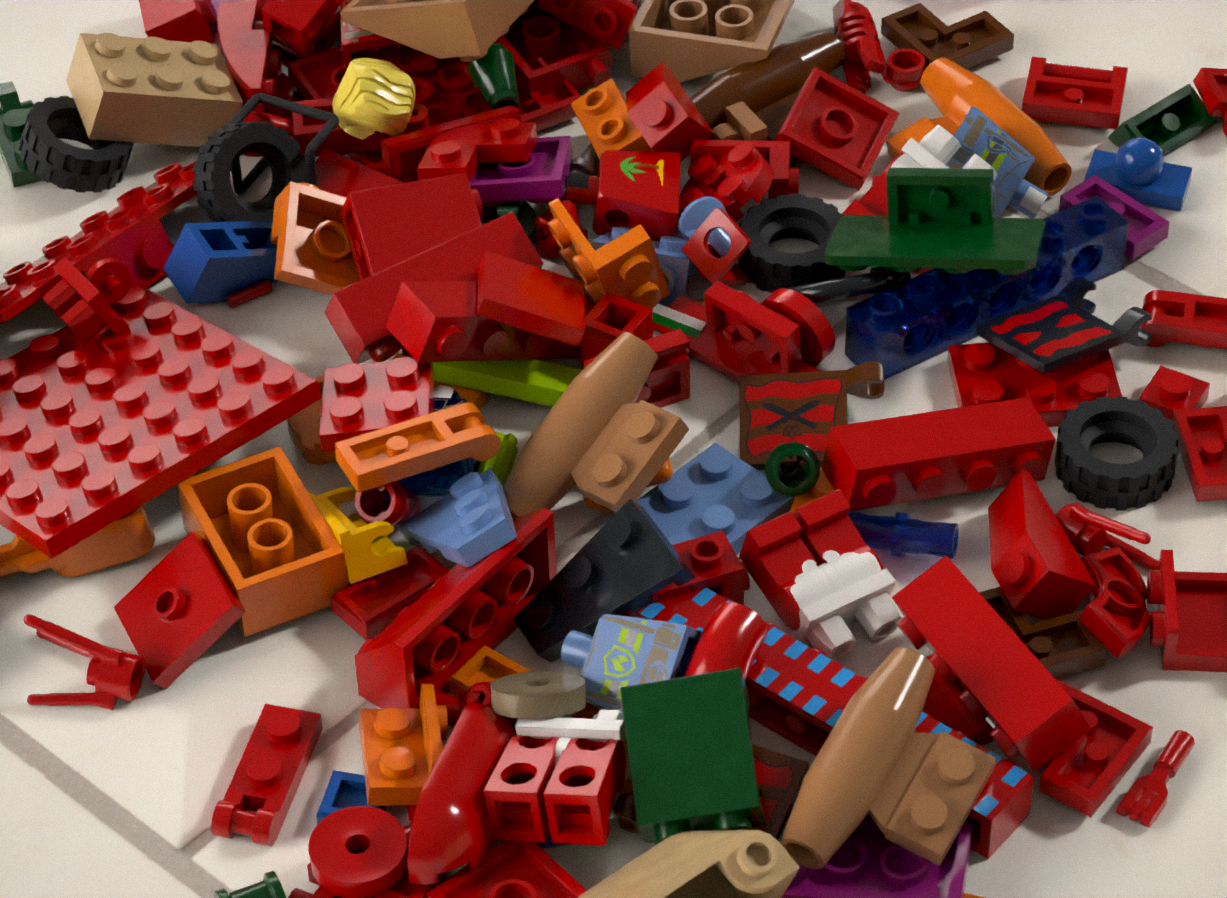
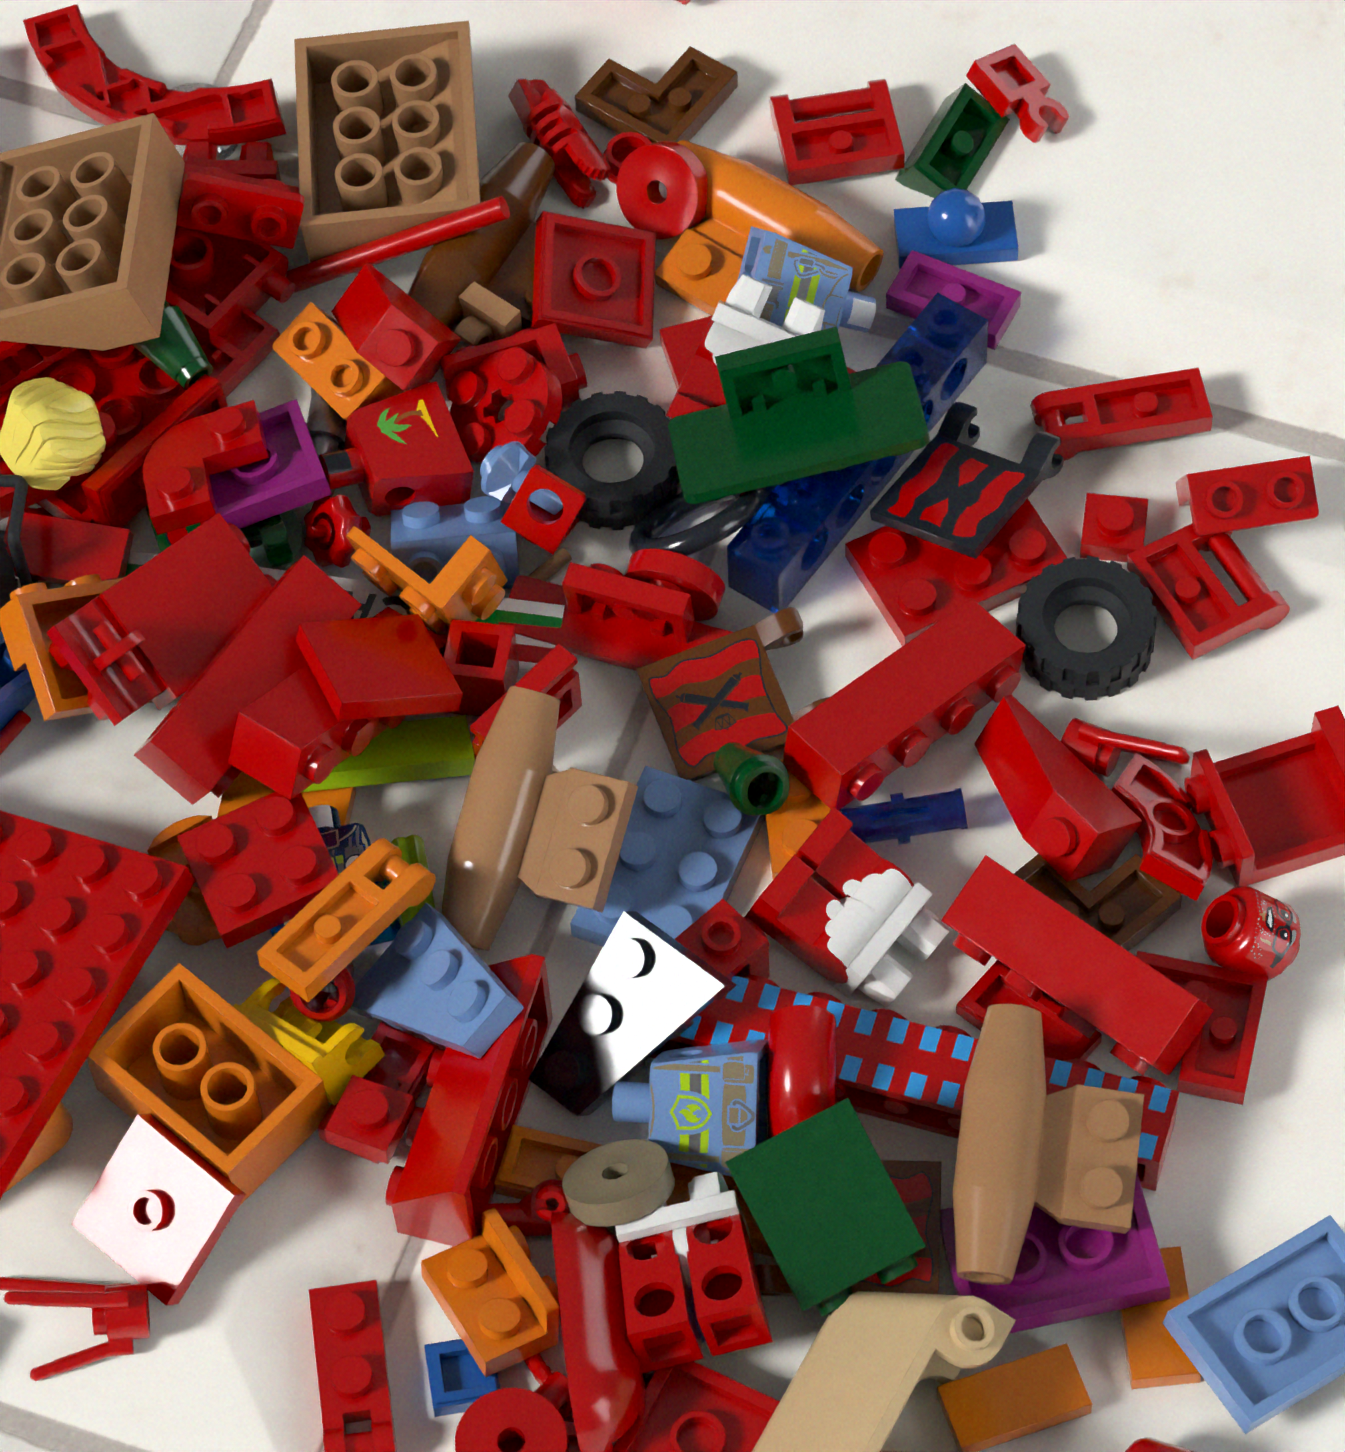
camera: 20 degrees left, 15 degrees up
red piece [1116,730,1195,828] -> none
none -> red hips [46,596,167,726]
none -> red bar [286,196,510,293]
none -> red plate [324,1075,416,1164]
none -> red piece [616,141,708,239]
none -> red head [1201,886,1301,981]

